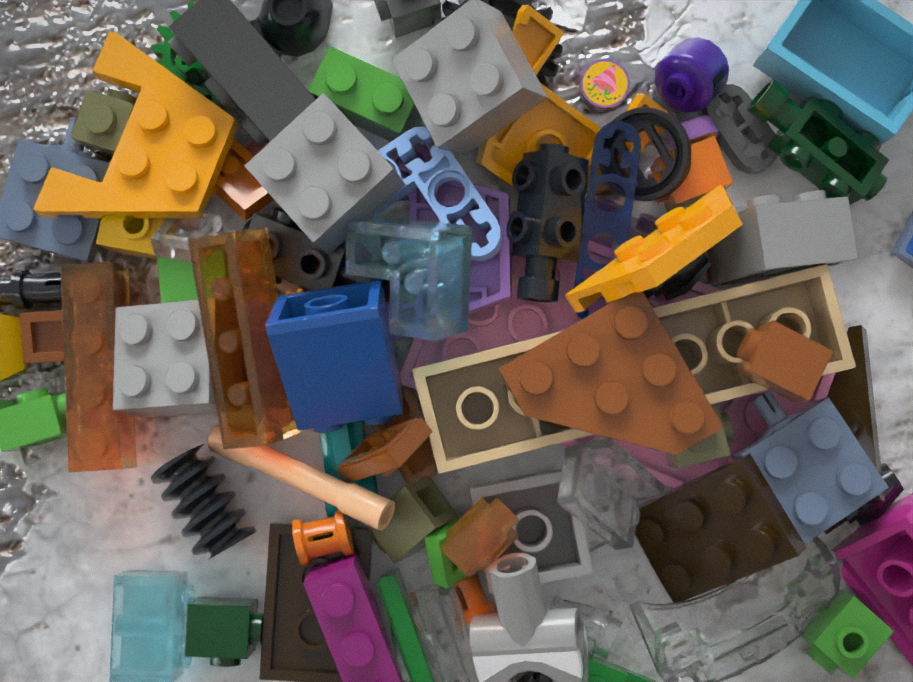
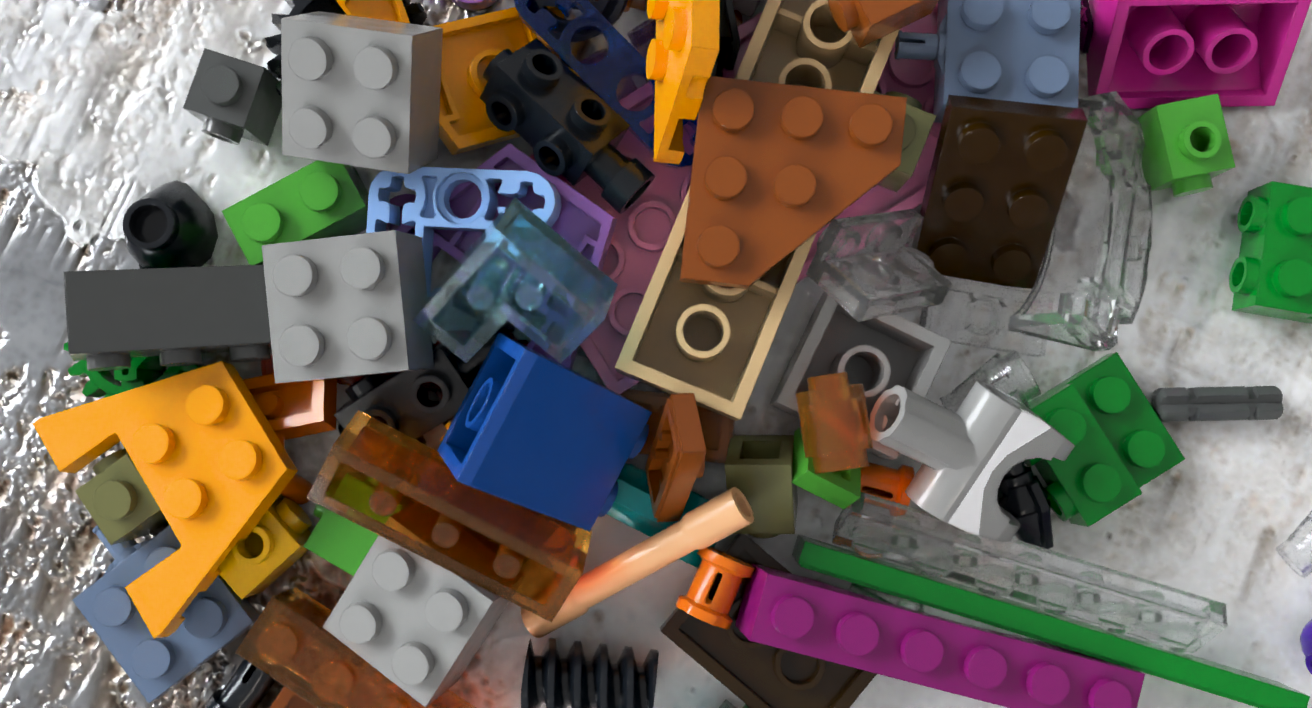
camera: 55 degrees left, 0 degrees up
clear plate [150,213,224,263] -> none

